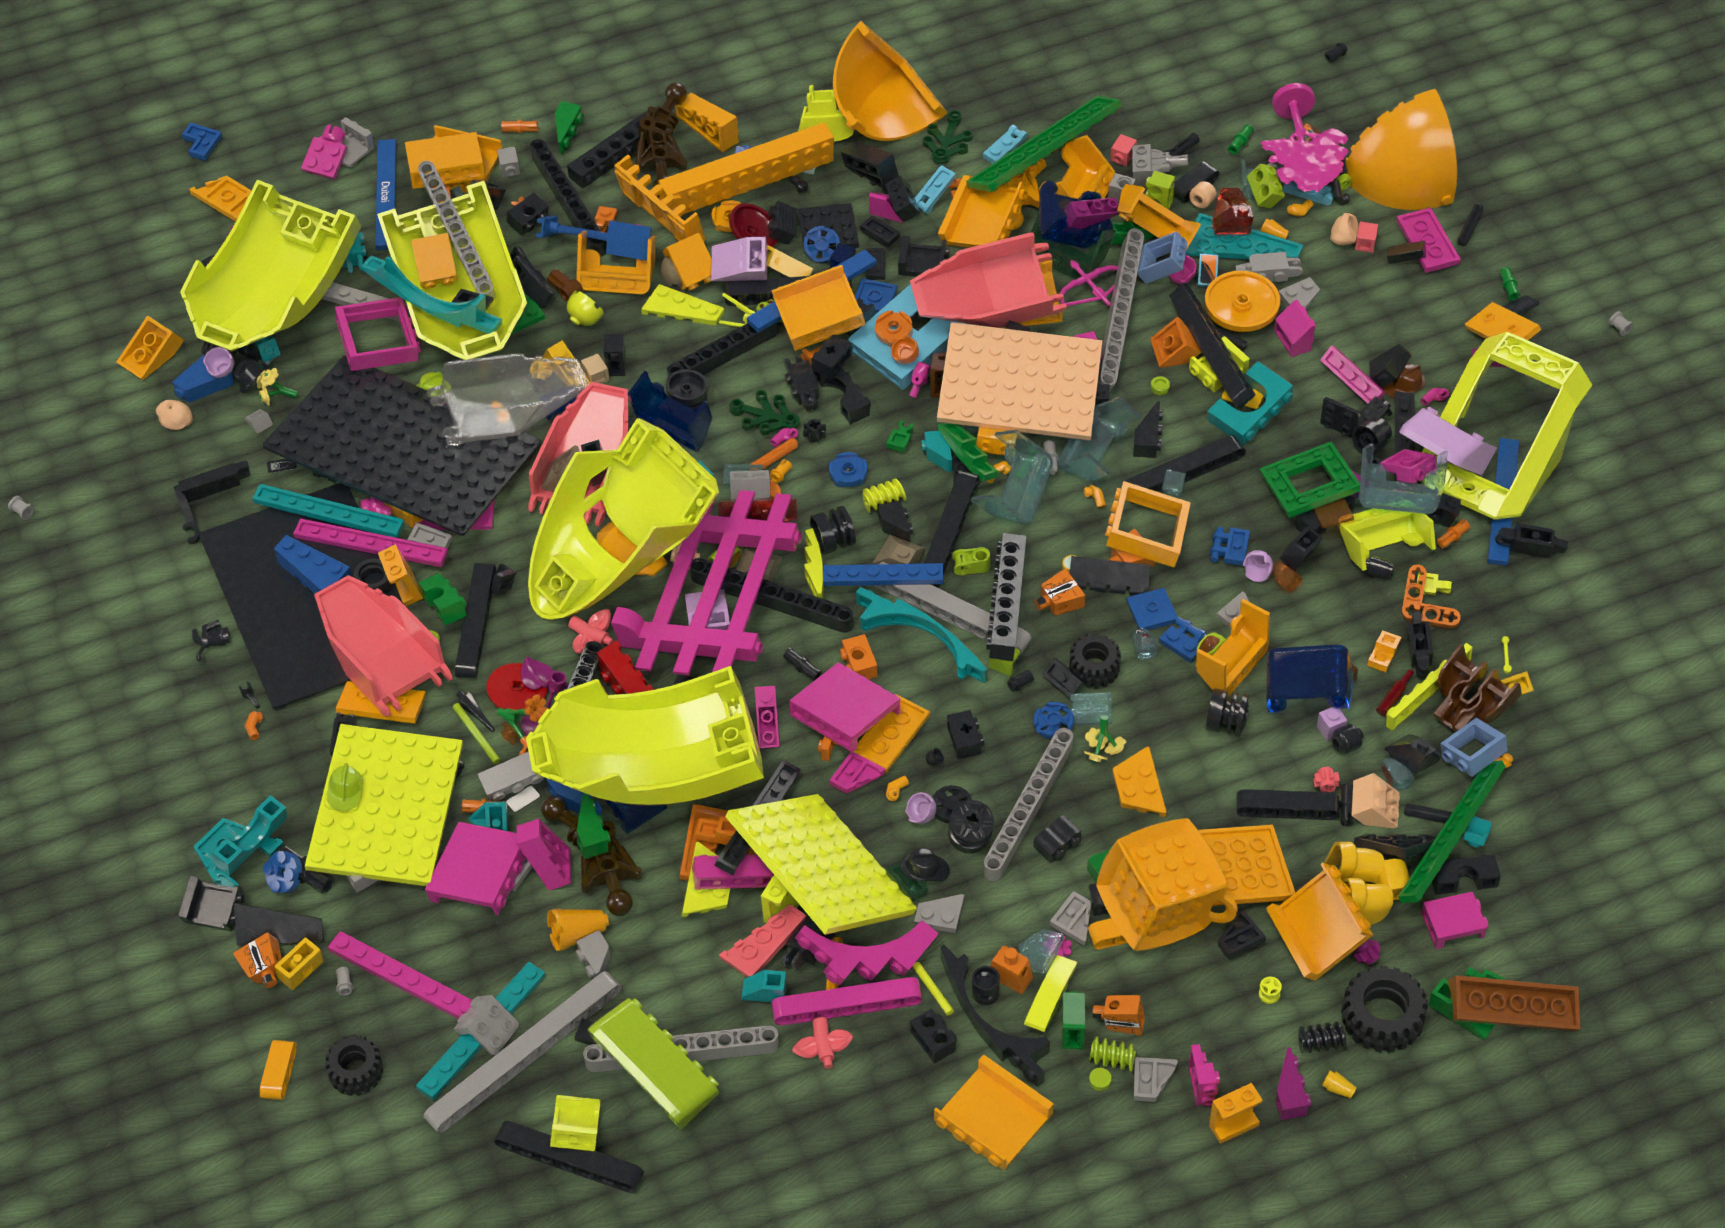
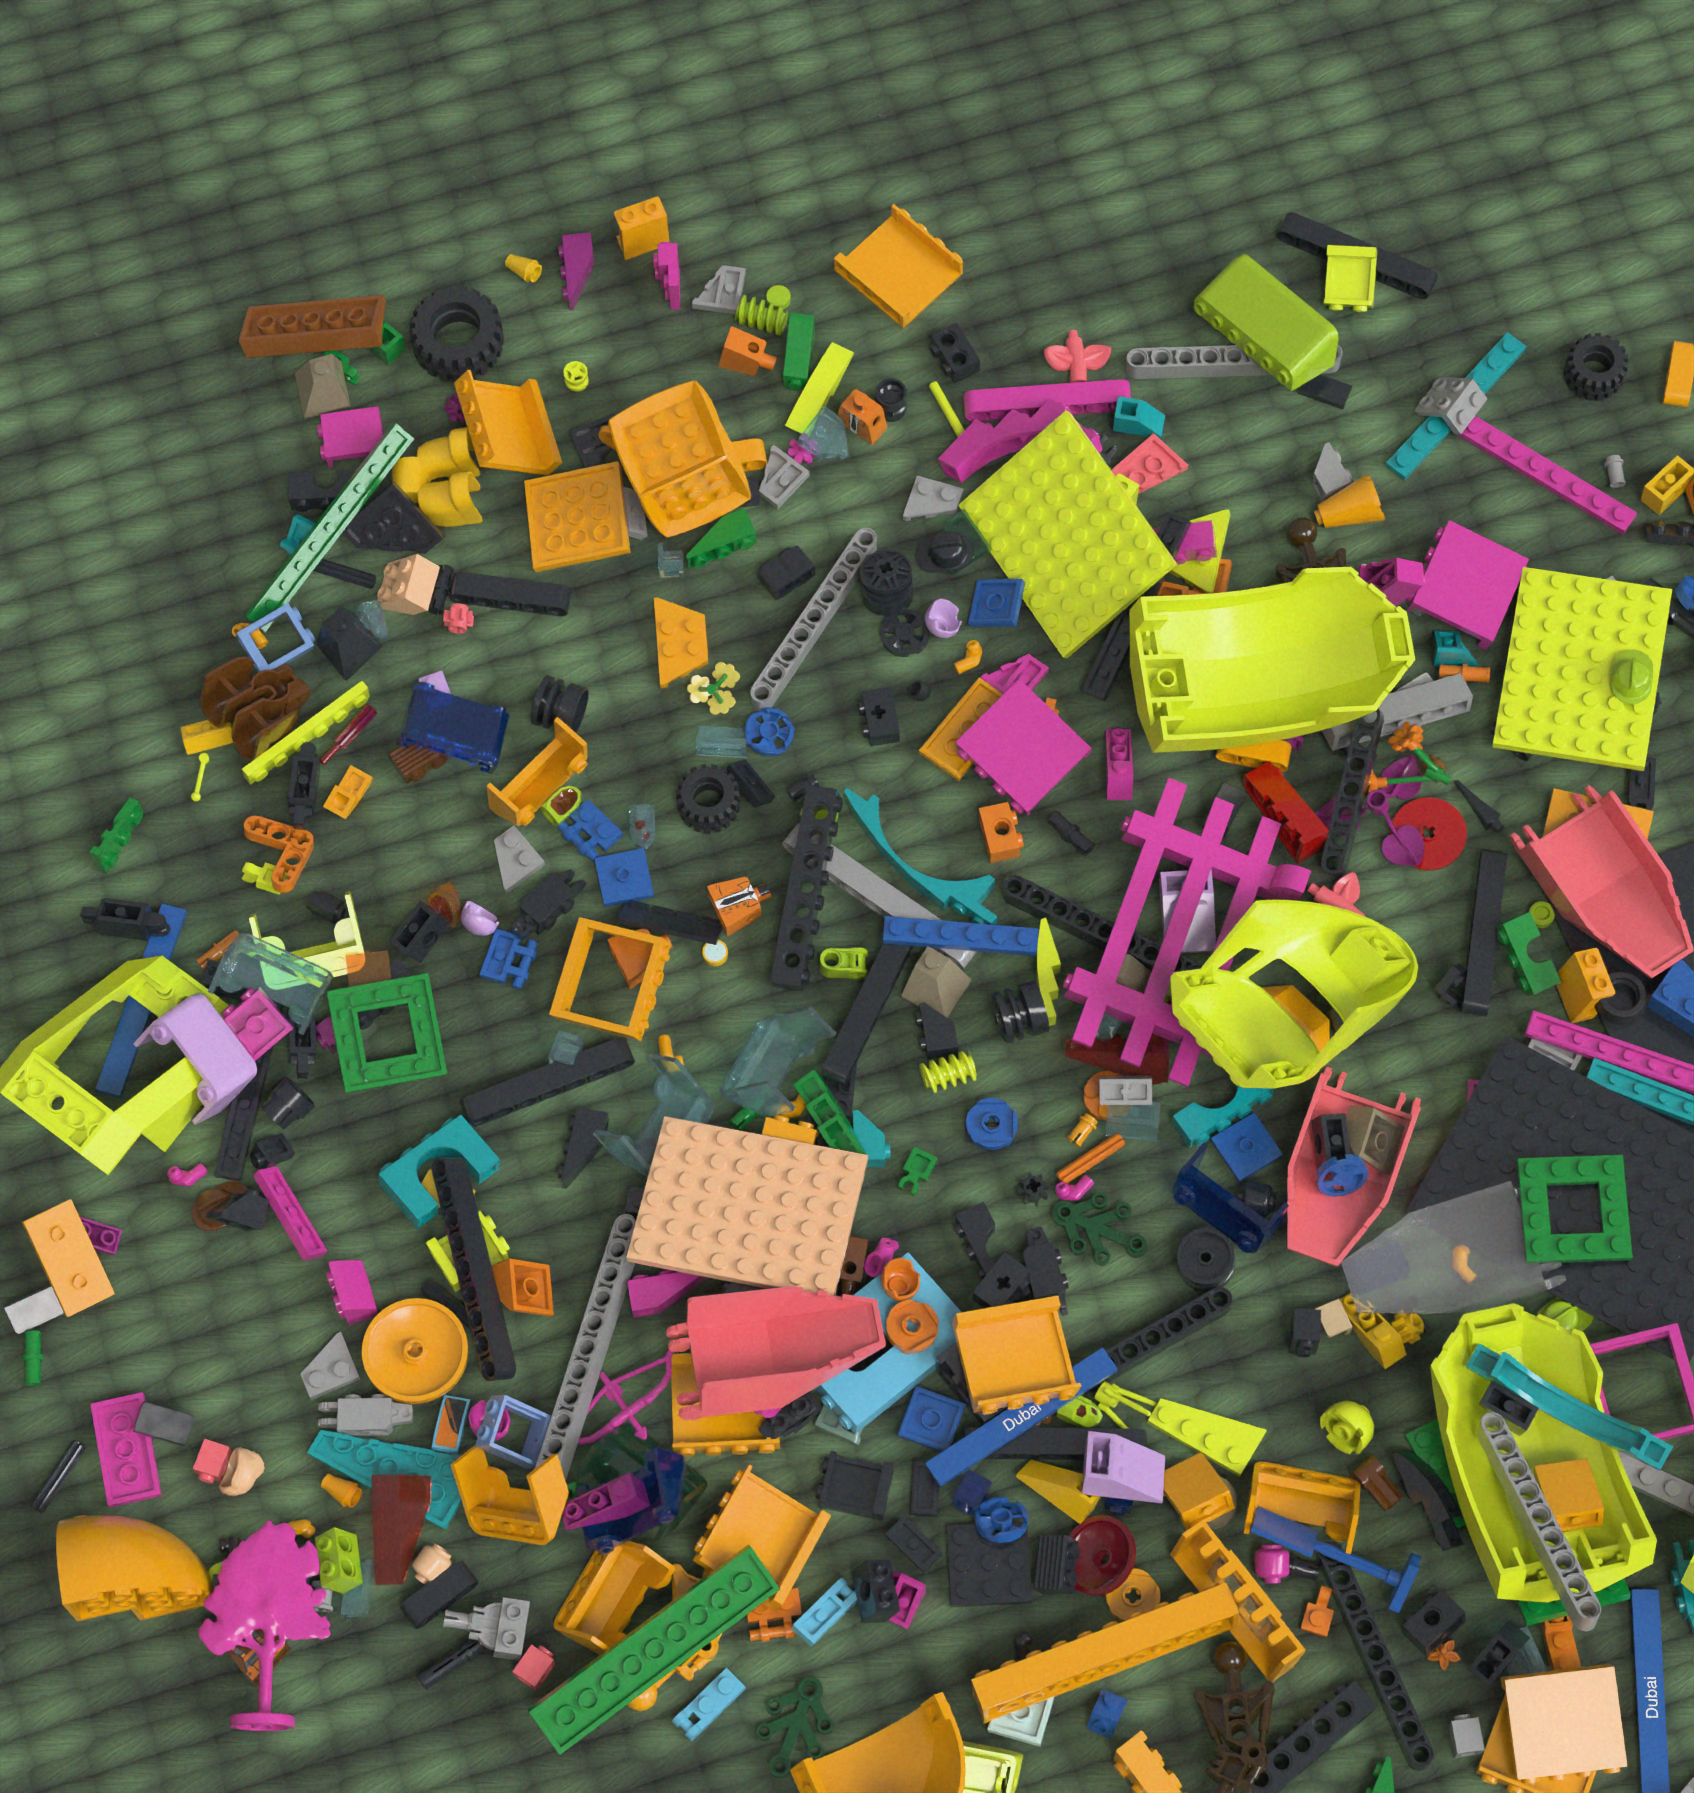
camera: 175 degrees left, 15 degrees up
light grey beam [423,971,622,1133] -> none
lime bar [452,703,501,764] -> none
black wedge [841,140,899,195] -> none
black slope [941,944,1050,1087] -> none
light grey axle [1043,440,1058,475] -> none
light grey brick [1108,173,1136,201] -> none
lime brick [1145,170,1175,210] -> none
lime tile [1150,376,1170,395] -> none
green pin [1228,124,1254,155] -> none
black piece [1298,1021,1346,1054] -> none
black bracket [1320,397,1365,437] -> none
black head [1331,724,1364,754] -> none
none -> green wing [90,798,143,874]
none -> dark tan slope [295,354,351,420]
none -> black hinge [511,869,587,940]
none -> blue plate [968,579,1025,627]
none -> blue piece [1316,1154,1368,1197]
none -> green plate [1516,1155,1633,1264]

